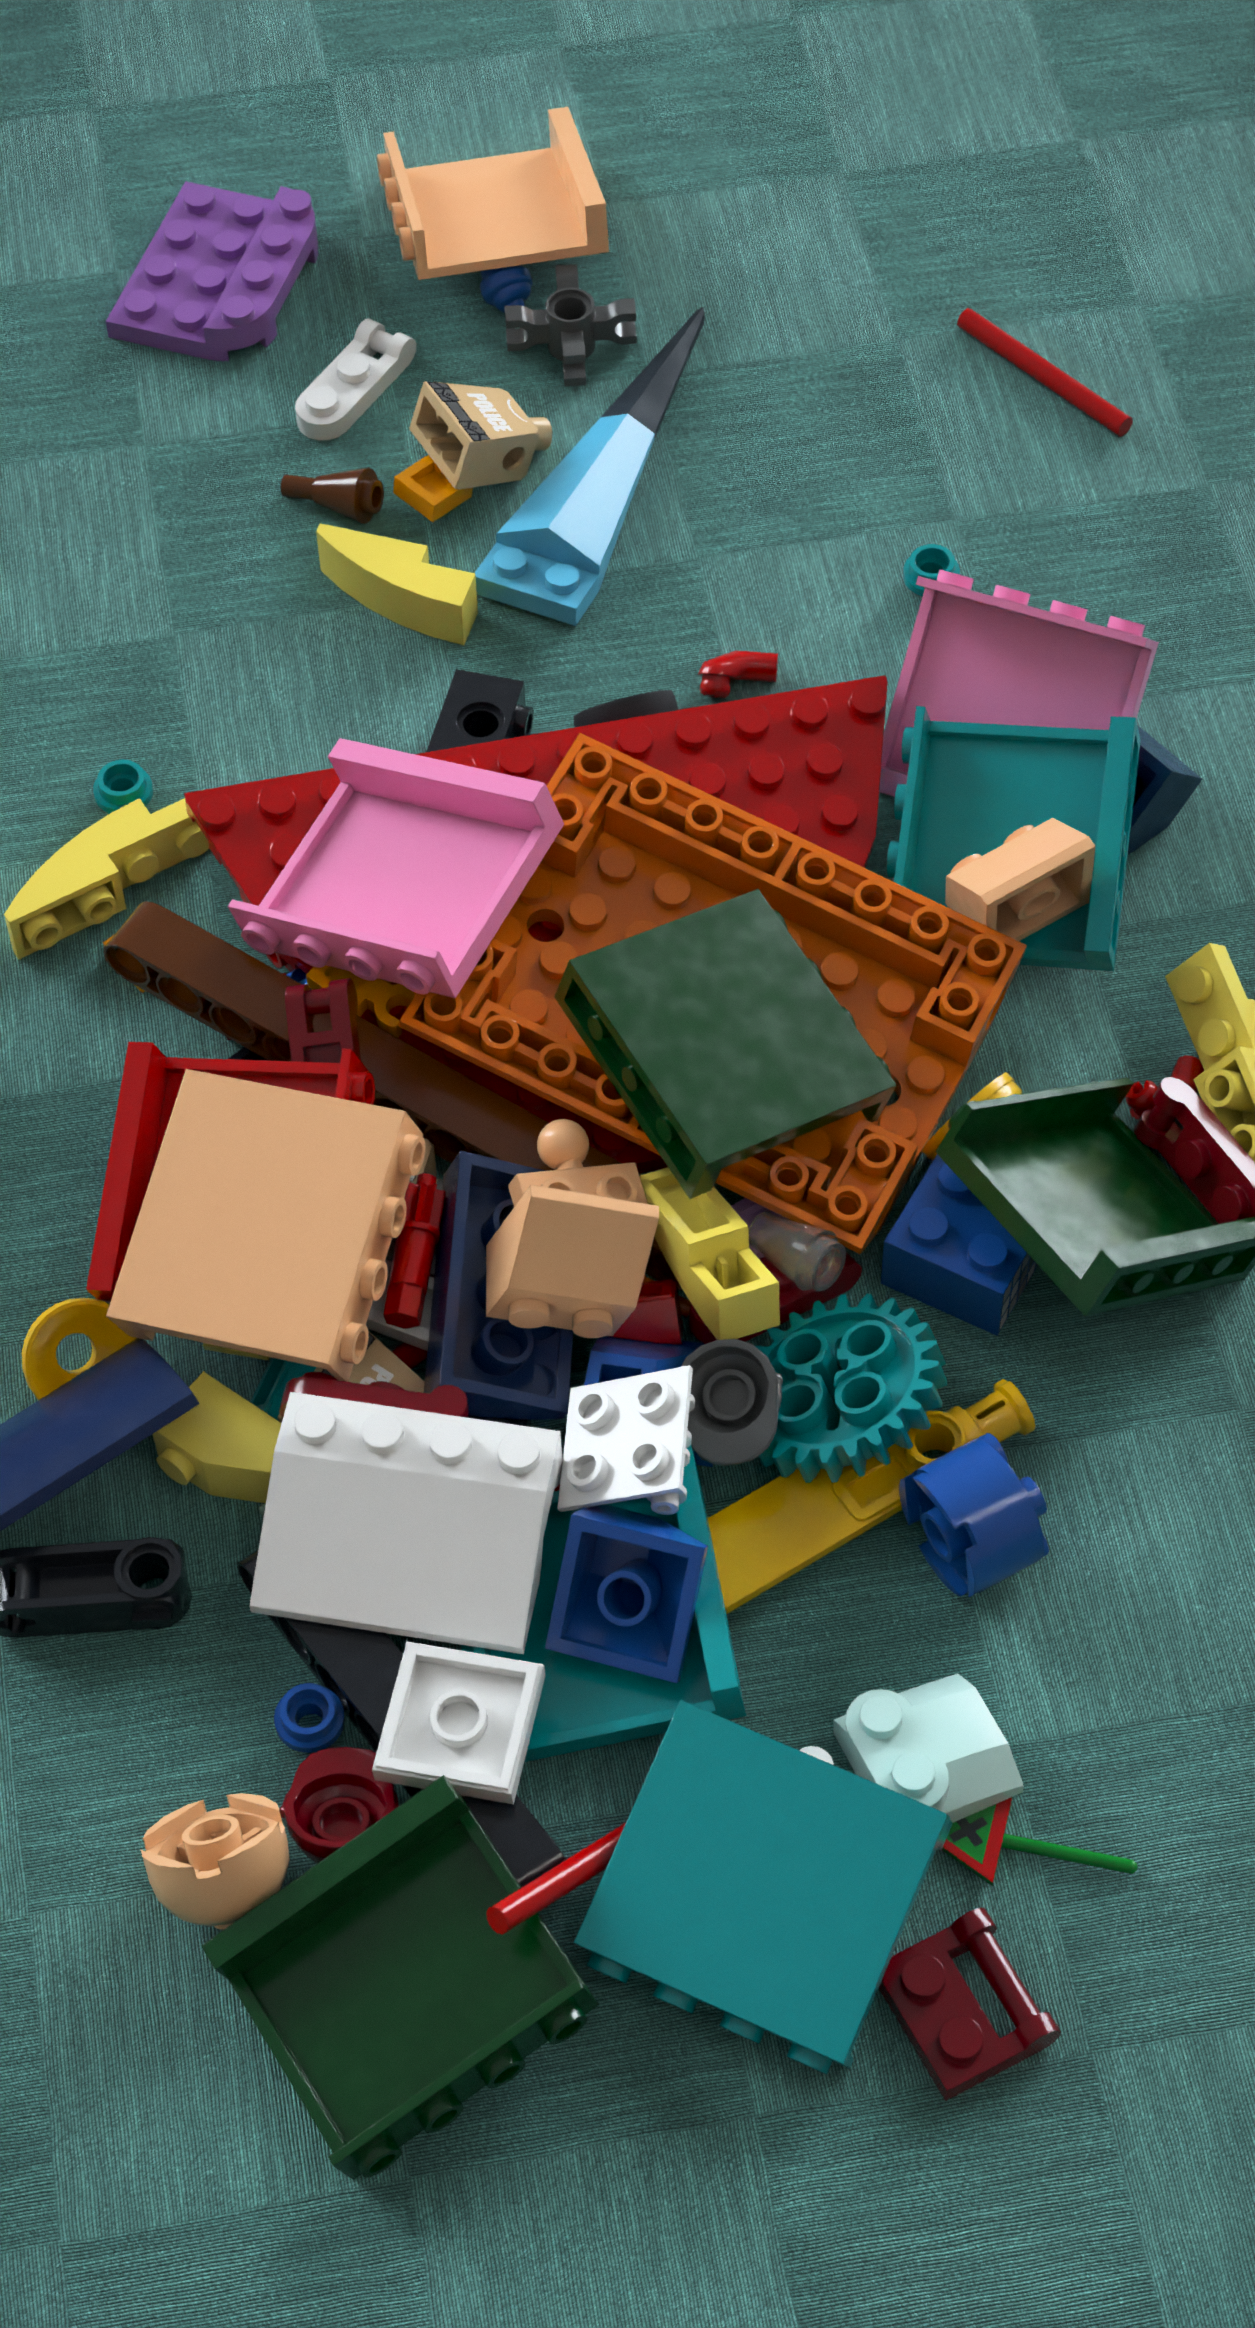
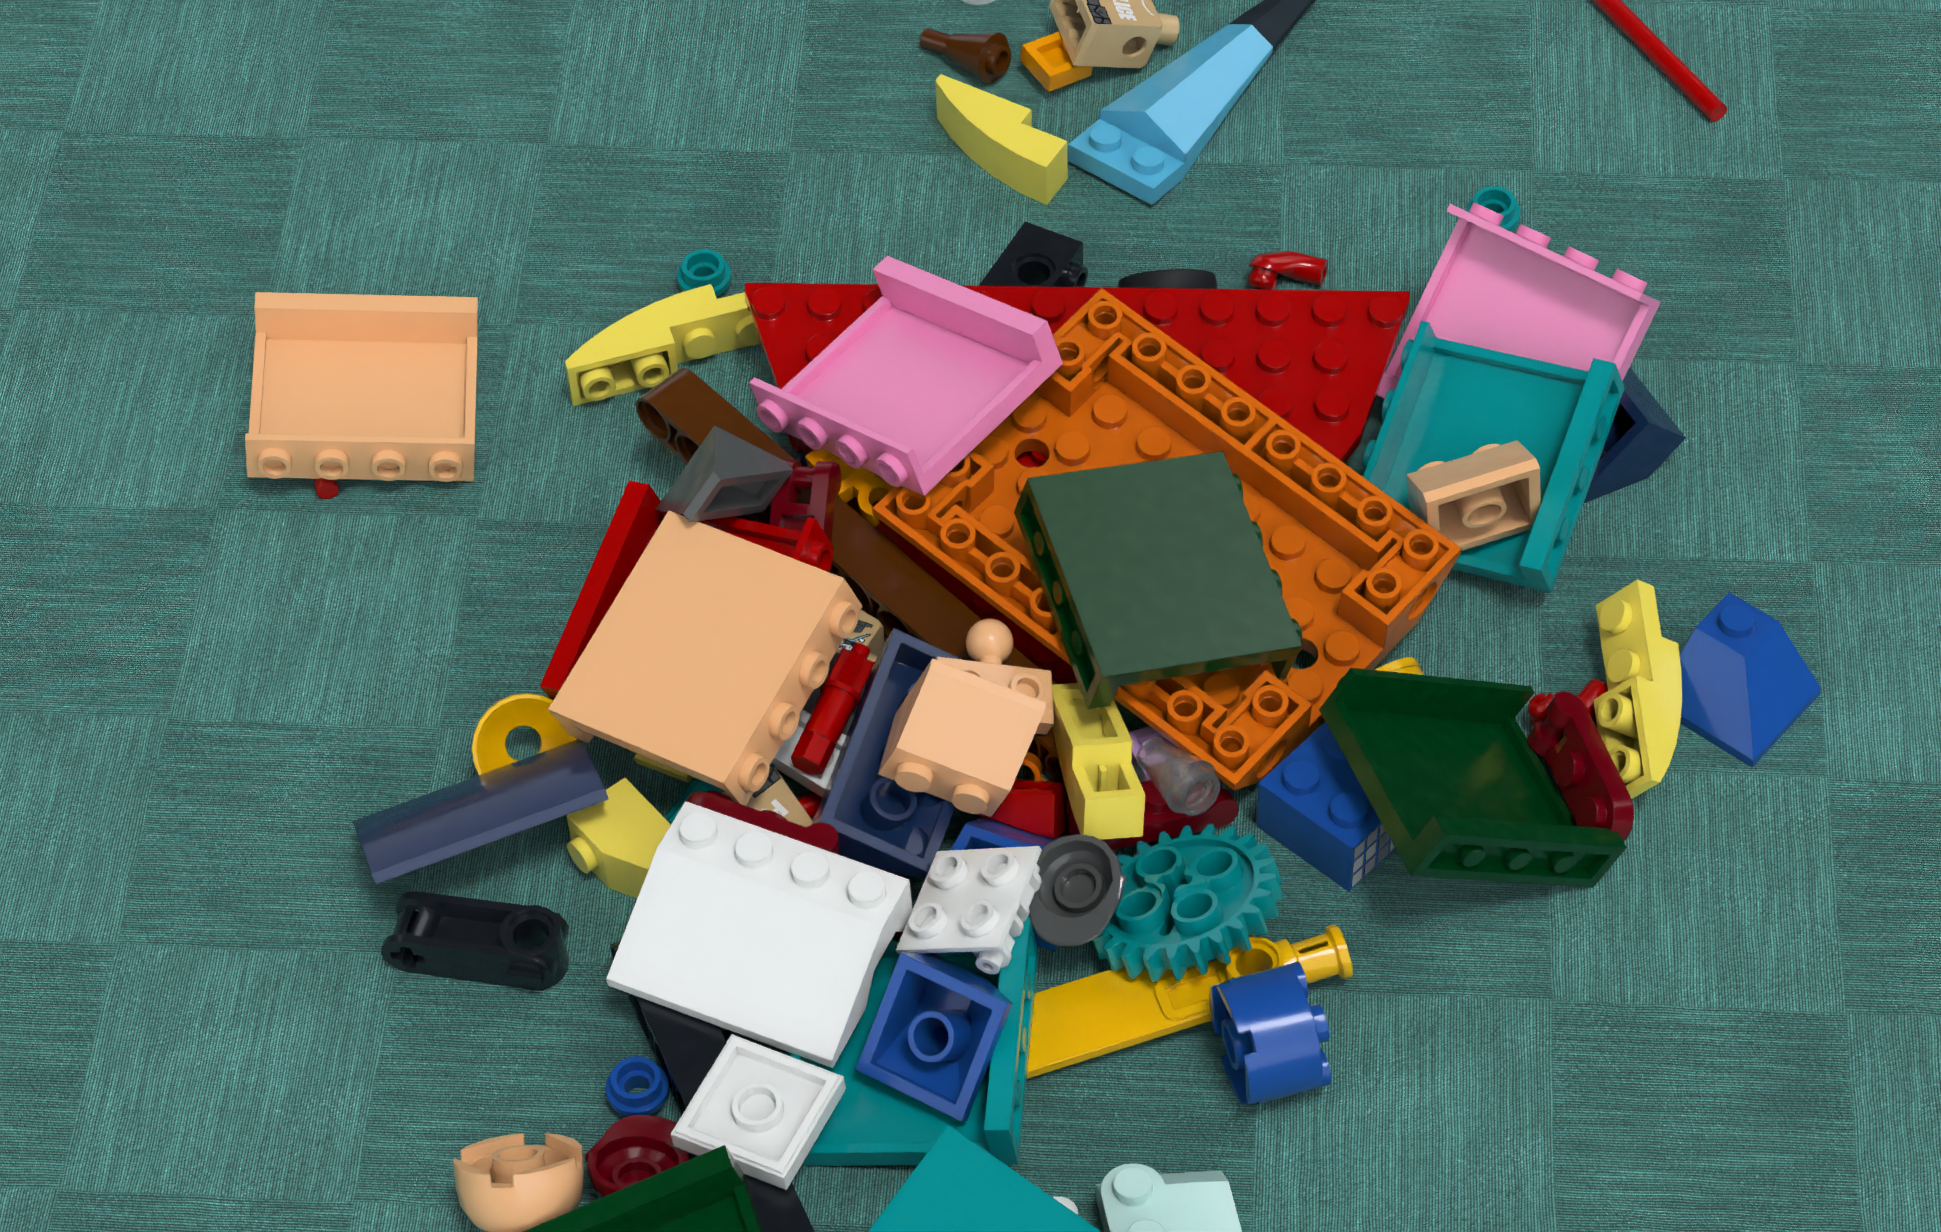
camera: 15 degrees right, 5 degrees down
none -> dark grey slope [655,425,793,522]

